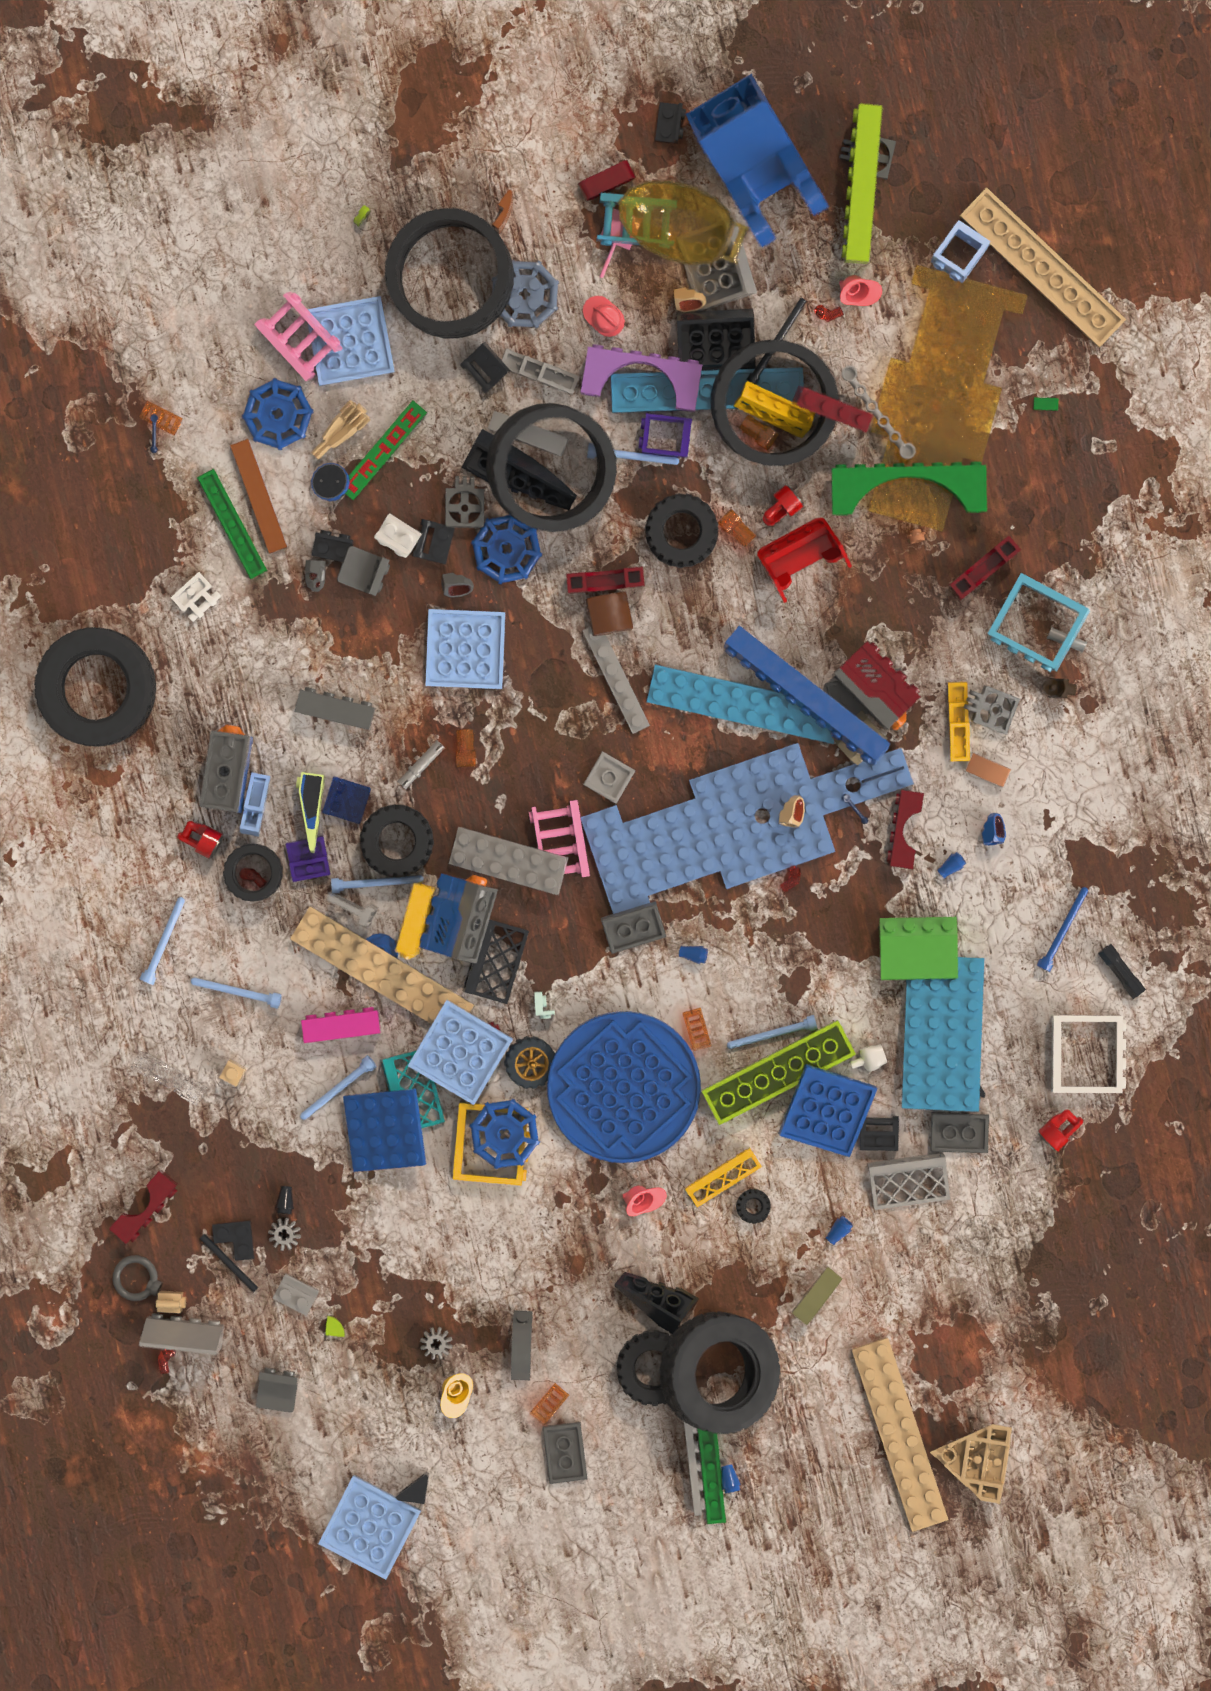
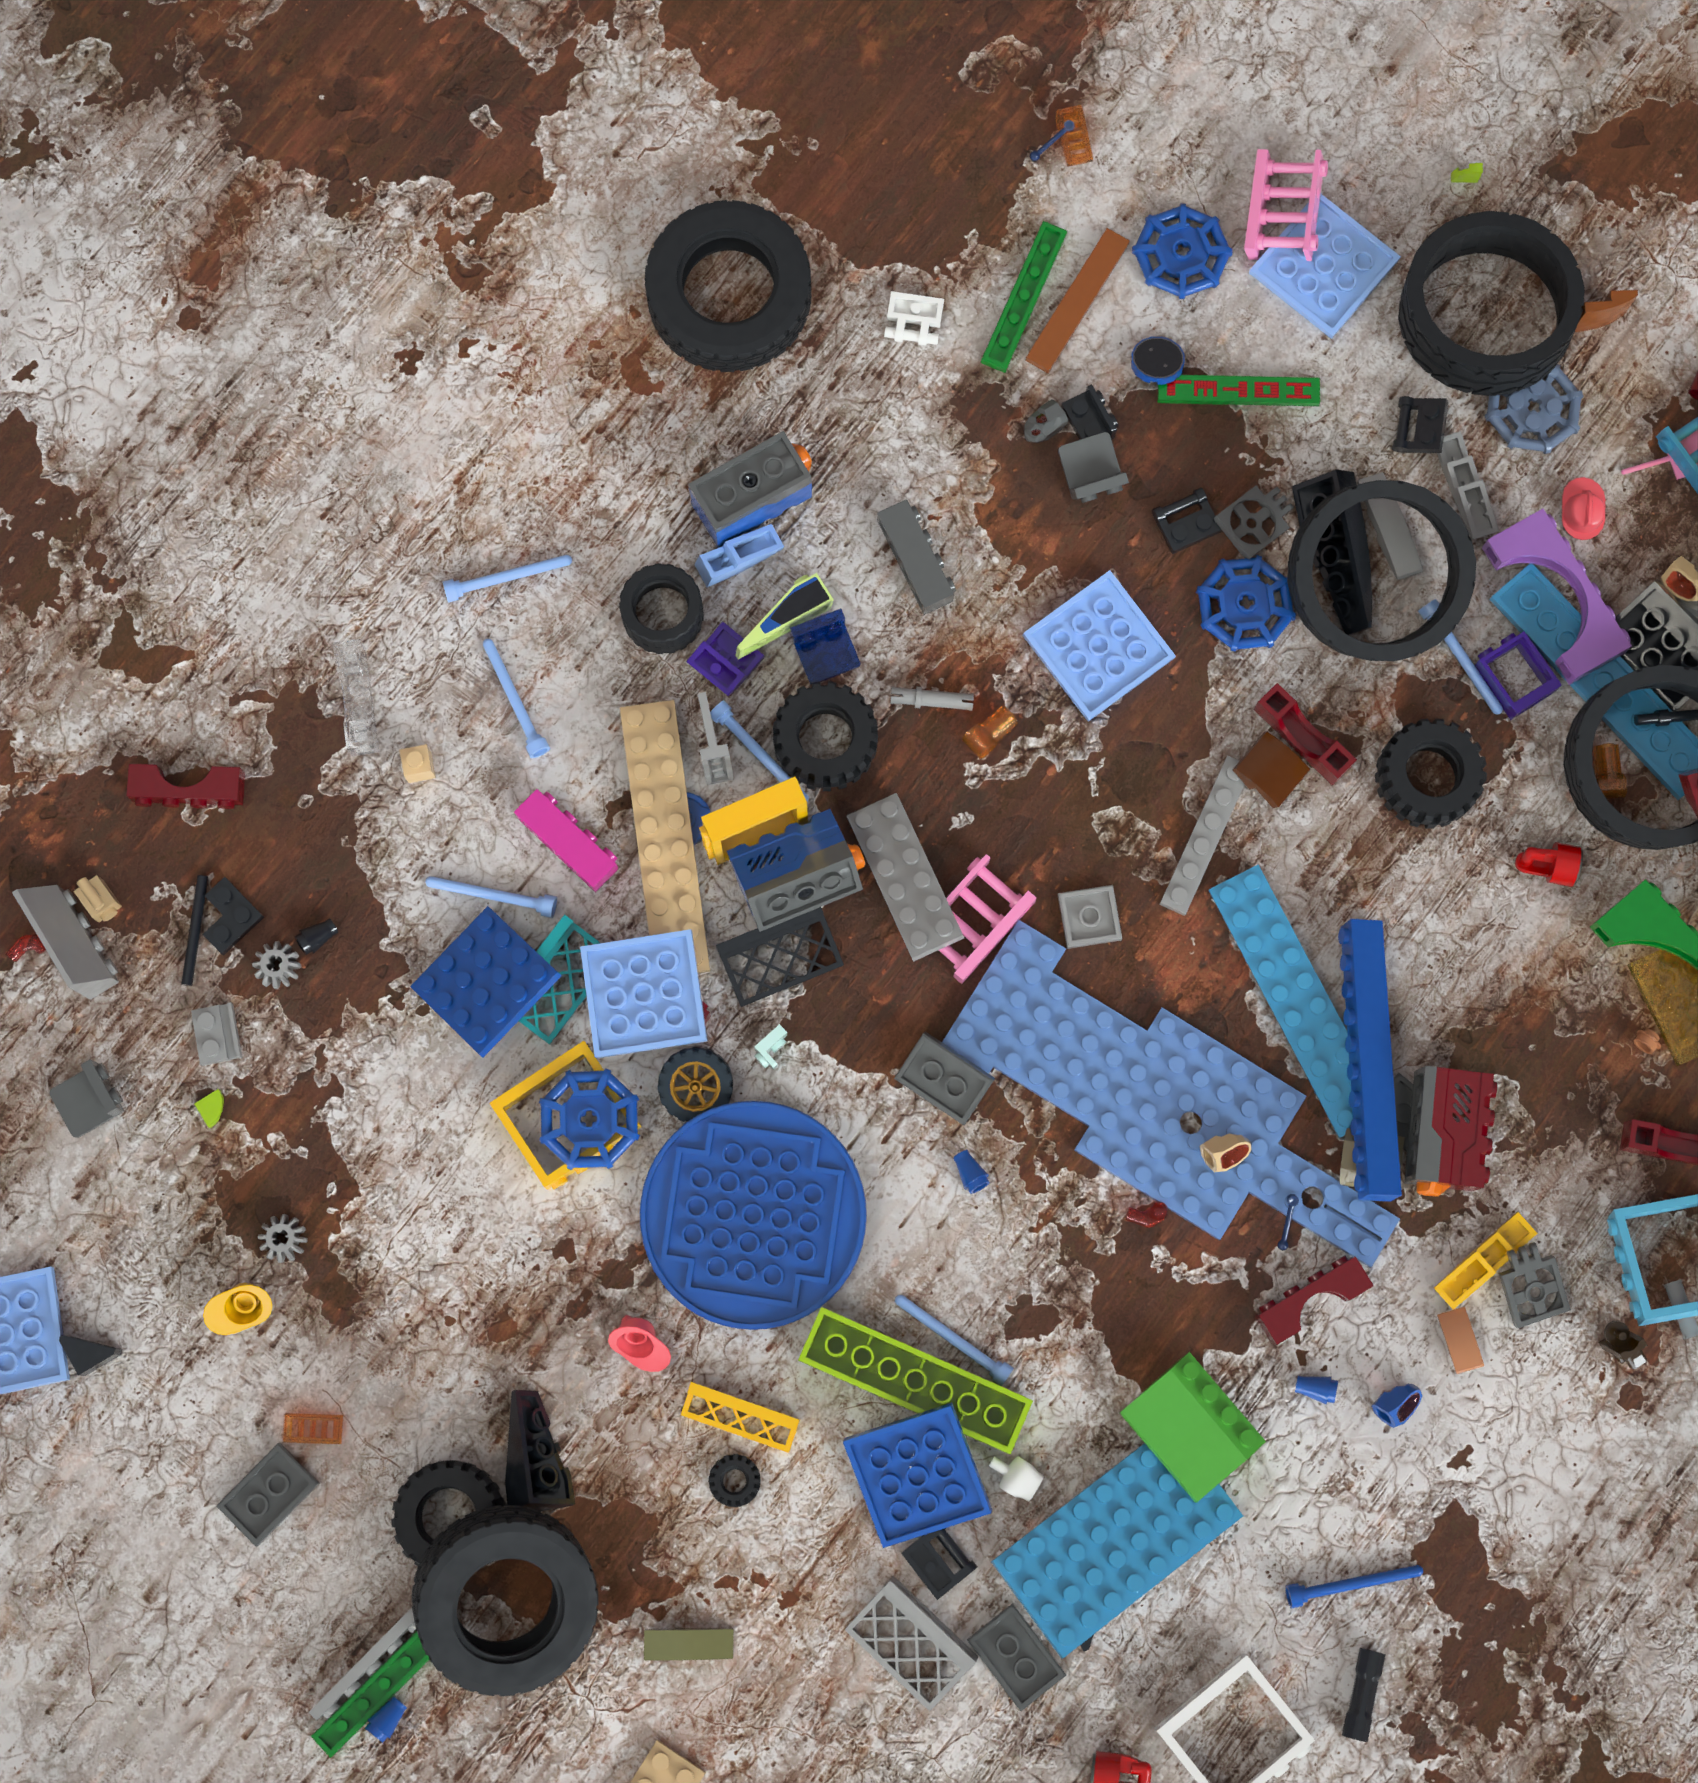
camera: 50 degrees right, 10 degrees down
dark grey piece [113,1255,163,1301] -> none
red piece [177,821,224,859] -> none
clear red arm [239,868,267,888] -> none
tan piece [311,400,371,459] -> none
white bracket [374,513,422,558] -> none
dark grey rock [441,573,474,598] -> none
dark grey arch [511,1311,533,1381] -> none
clear orange slope [683,1007,712,1051] -> none
clear orange piece [717,509,756,547] -> none
yellow fence [734,381,815,438] -> none
red windscreen [757,517,852,603] -> none
blue cone [826,1216,853,1245] -> none

